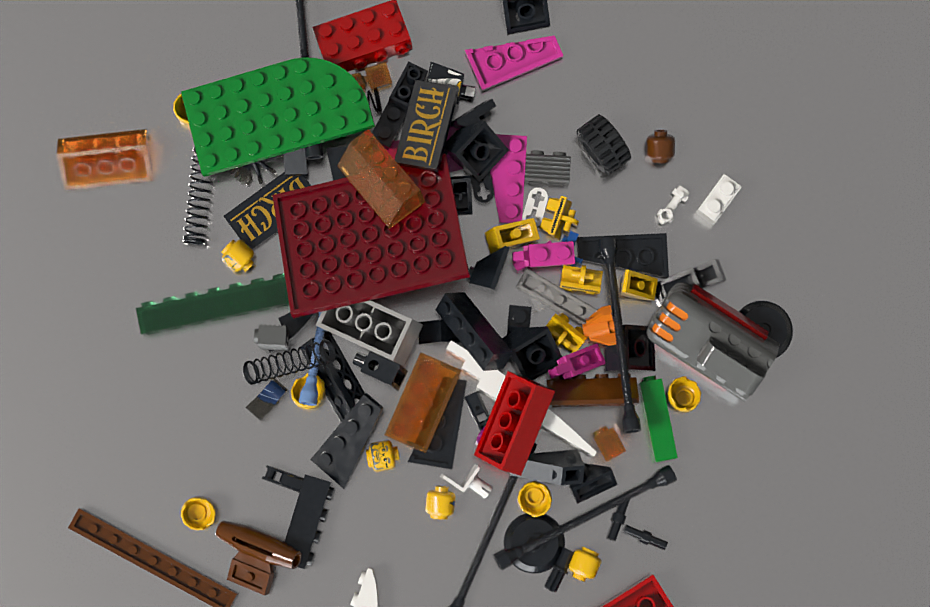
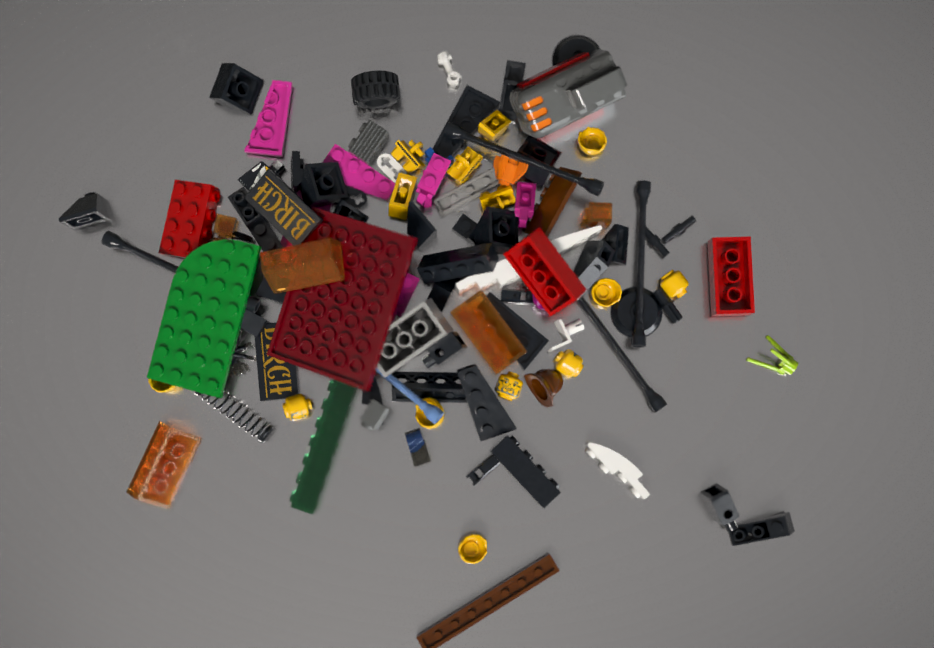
camera: 60 degrees left, 0 degrees up
reddish brown plate [216,521,302,596] -> none
black piece [243,340,336,385] -> none
green brick [638,375,678,463] -> none
reddish brown head [646,130,675,163] -> none
white brick [695,174,742,225] -> none
none -> dark pink hinge [391,273,420,324]
none -> reddish brown piece [524,369,563,408]

